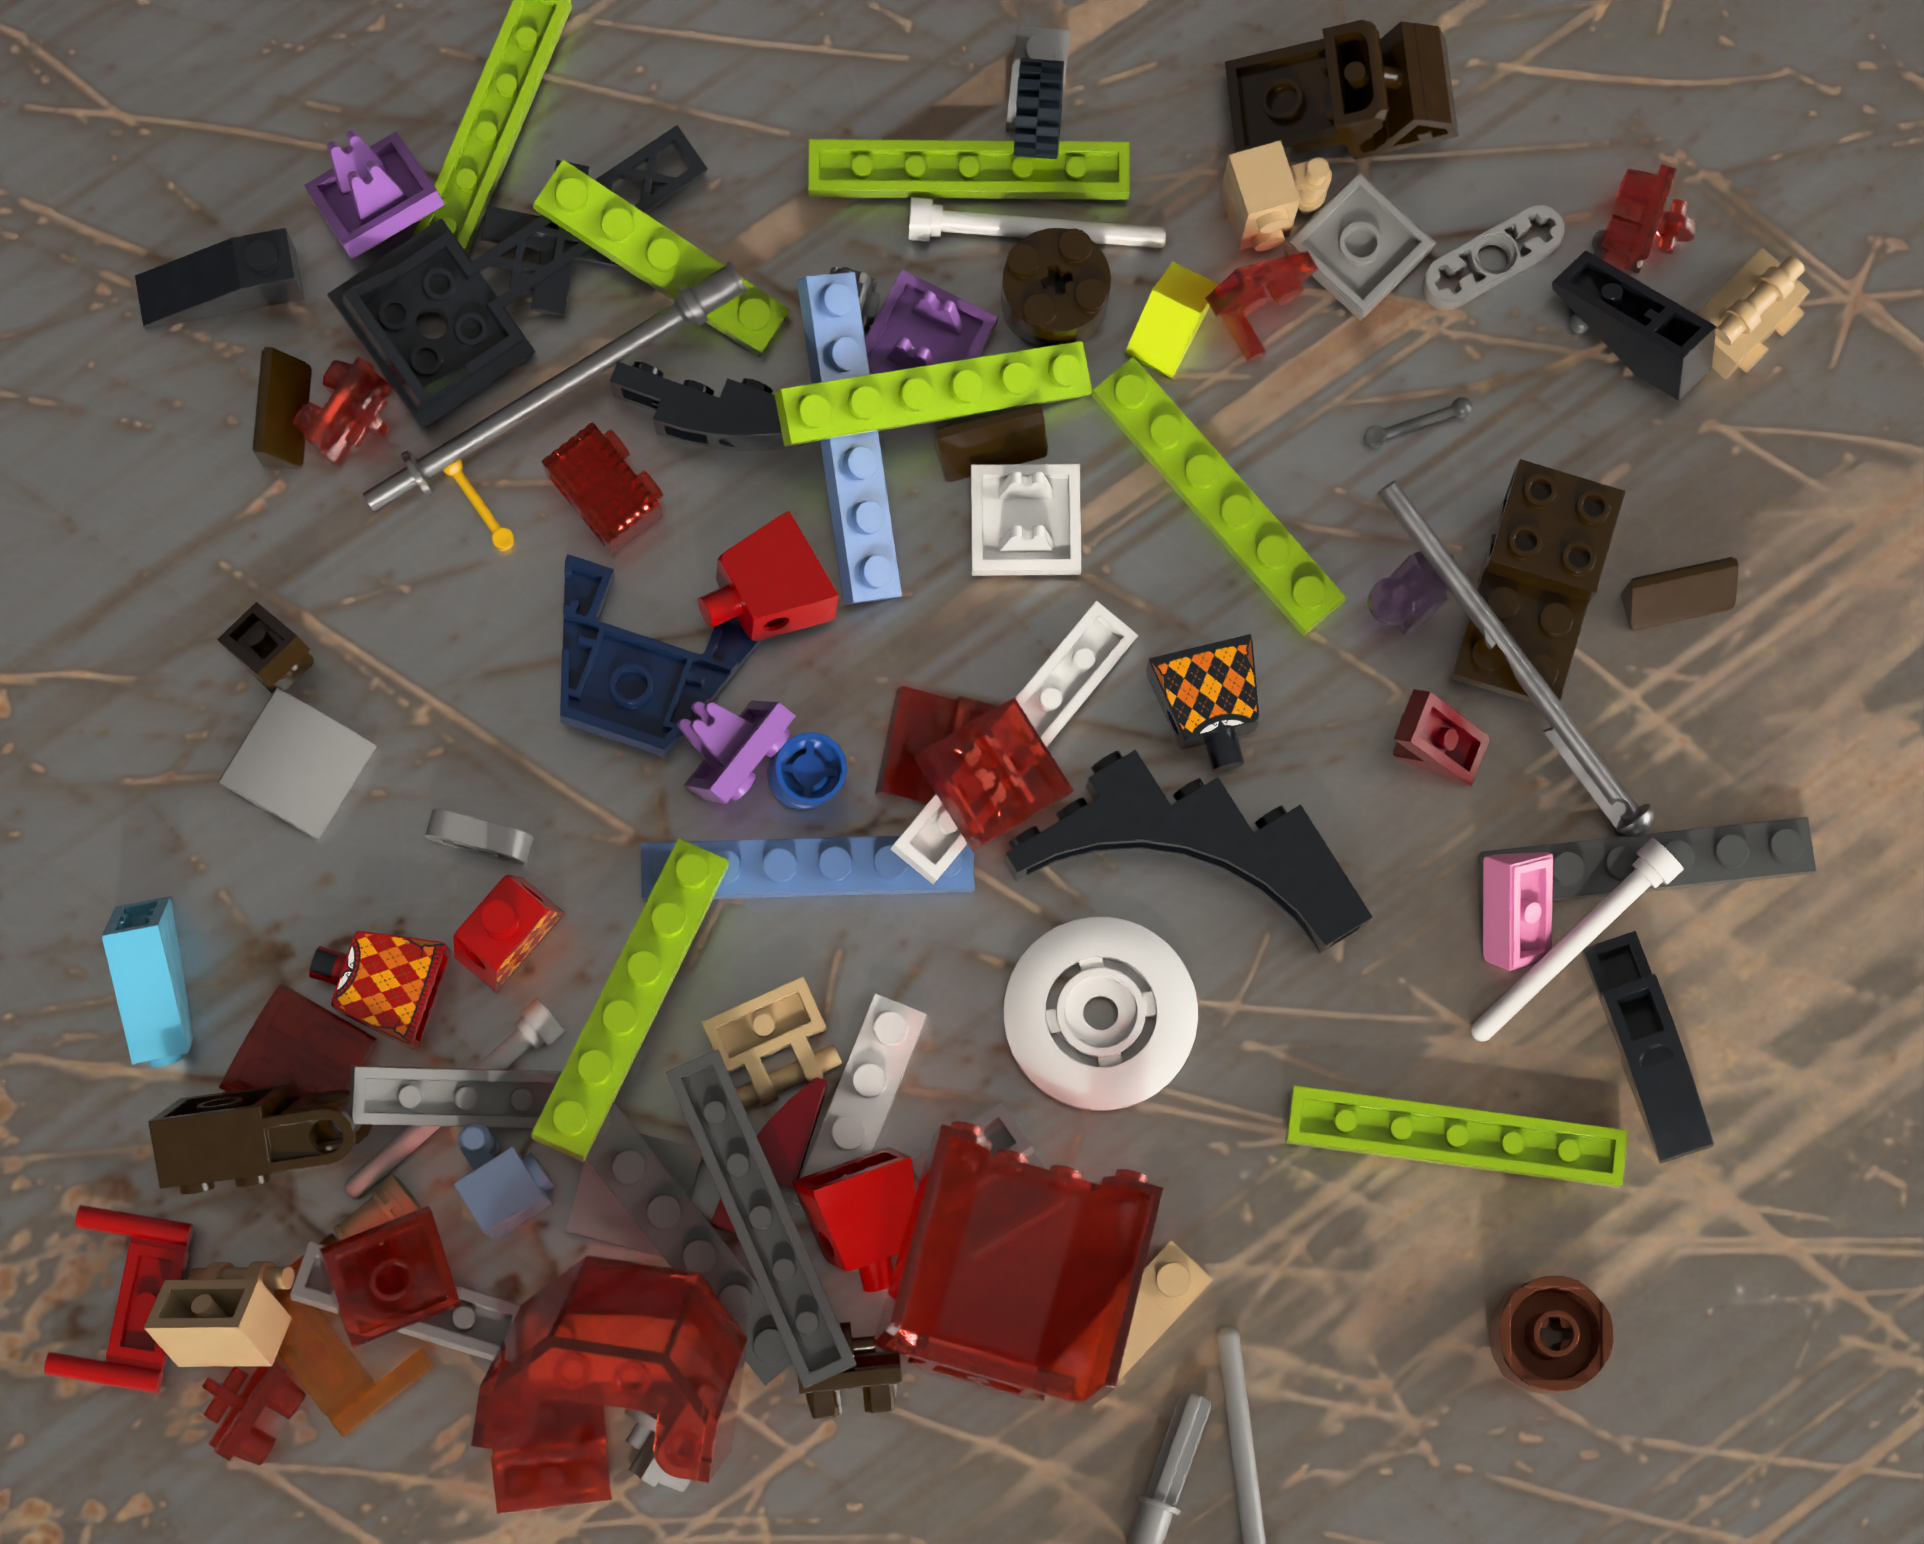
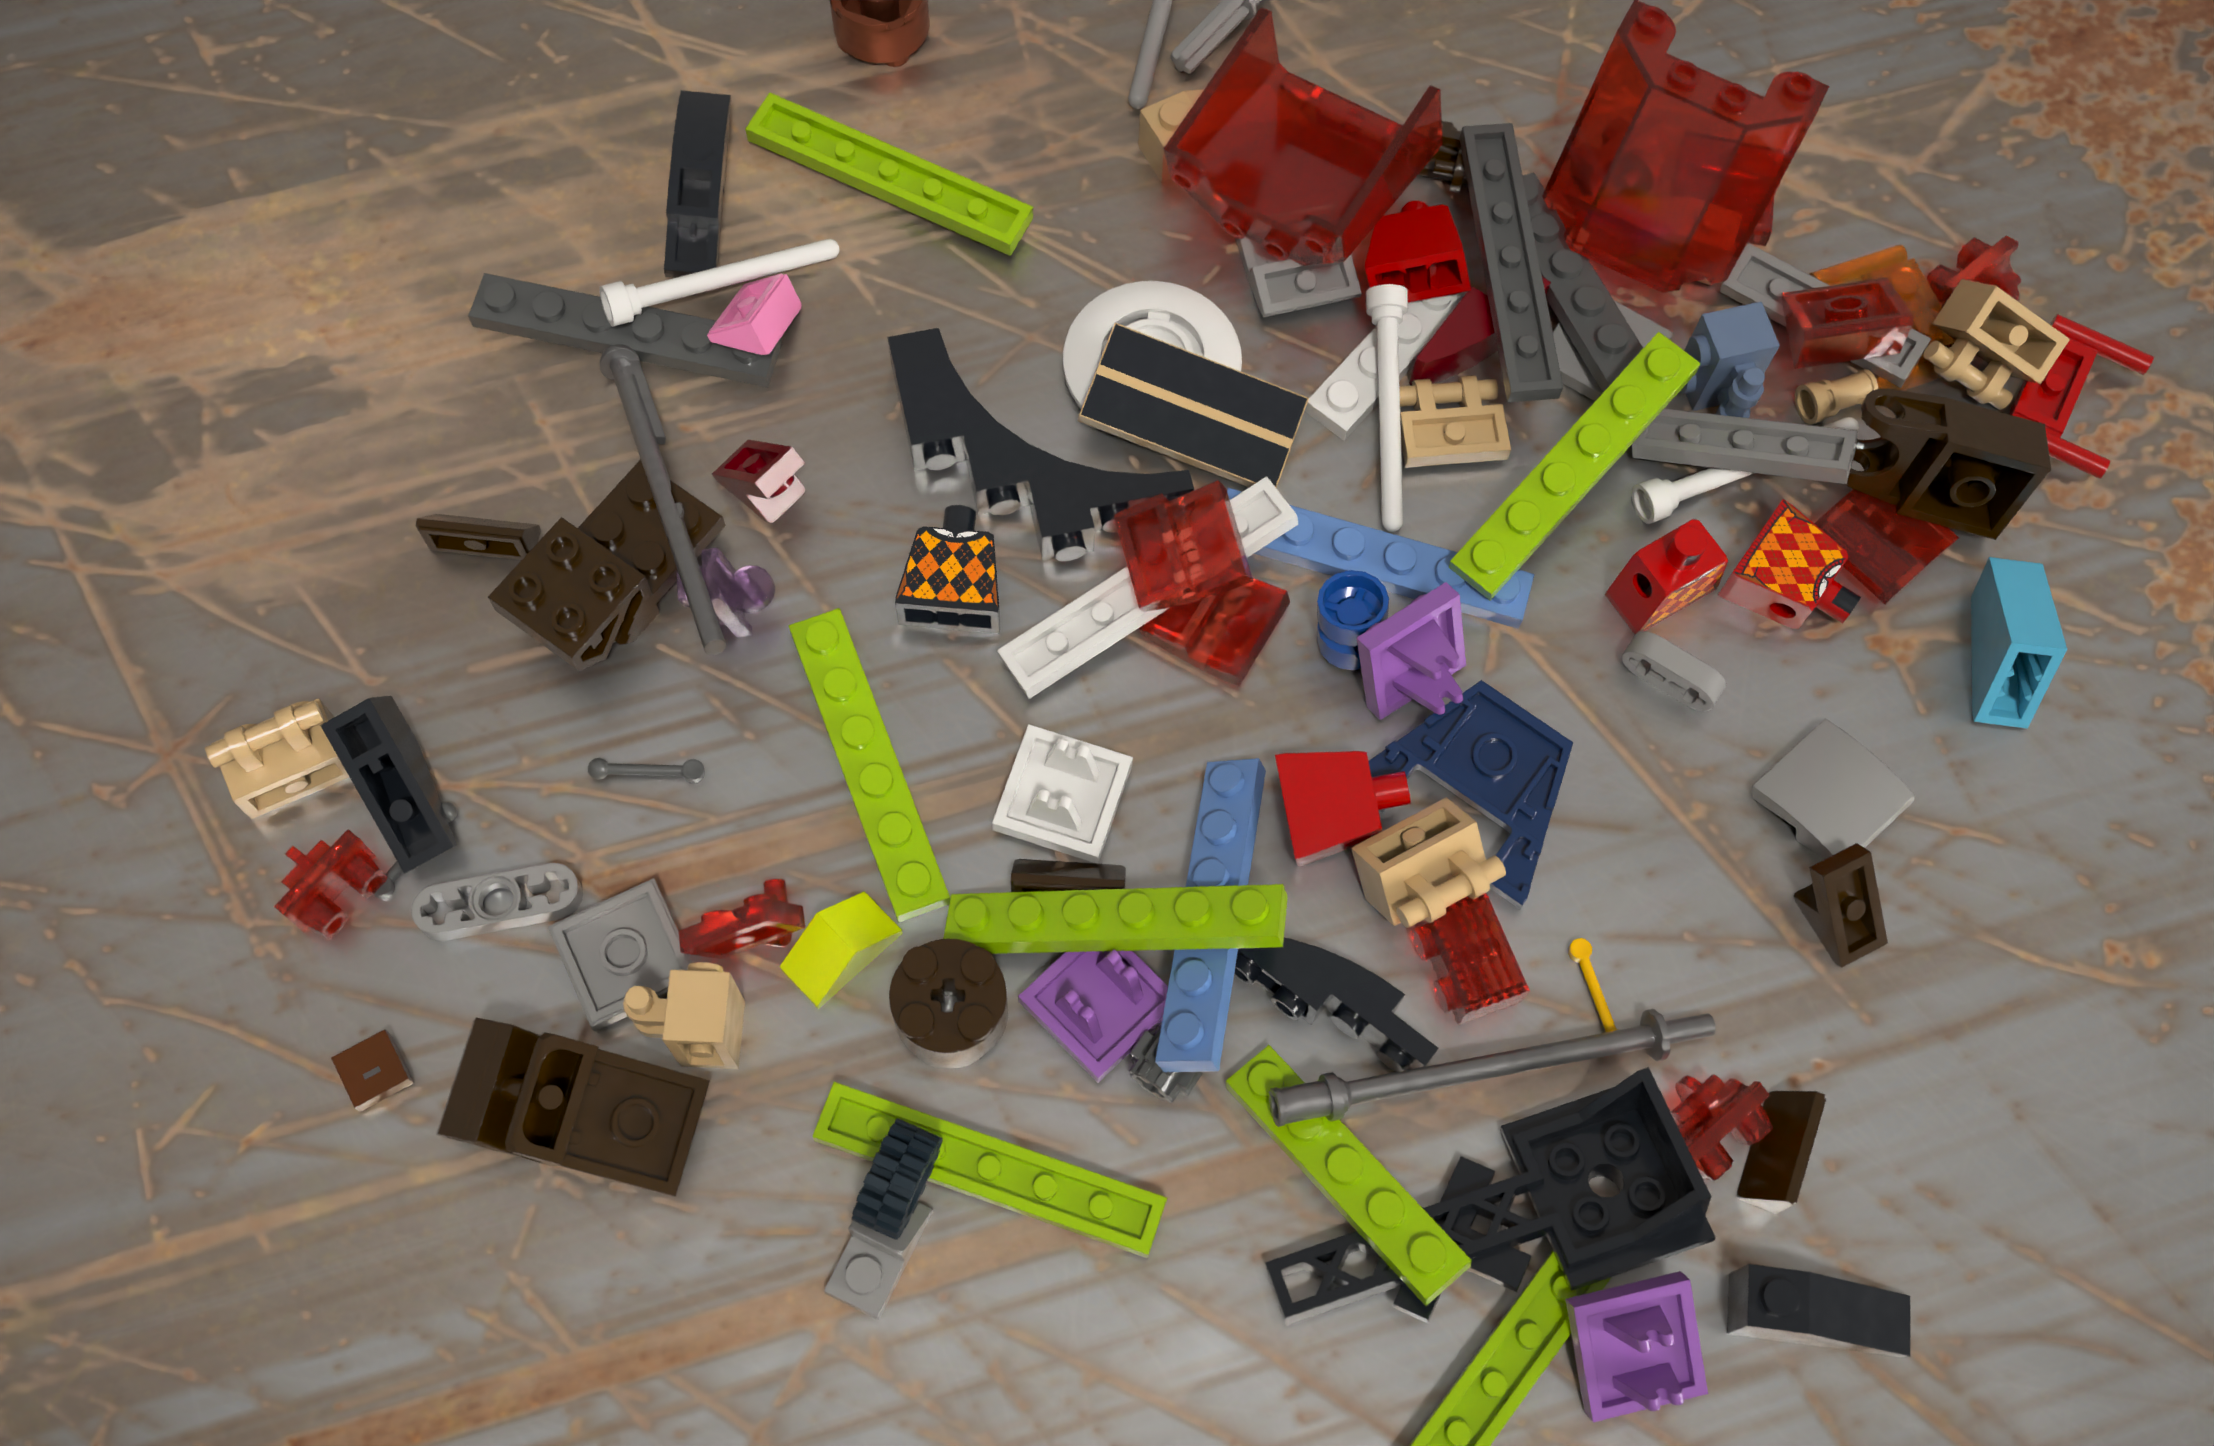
camera: 160 degrees left, 10 degrees down
white piece [908,197,1166,248] -> none
none -> reddish brown tile [331,1029,414,1112]
none -> black tile [1077,323,1309,488]
none -> tan brick [1351,797,1506,928]
none -> white piece [1366,284,1408,532]

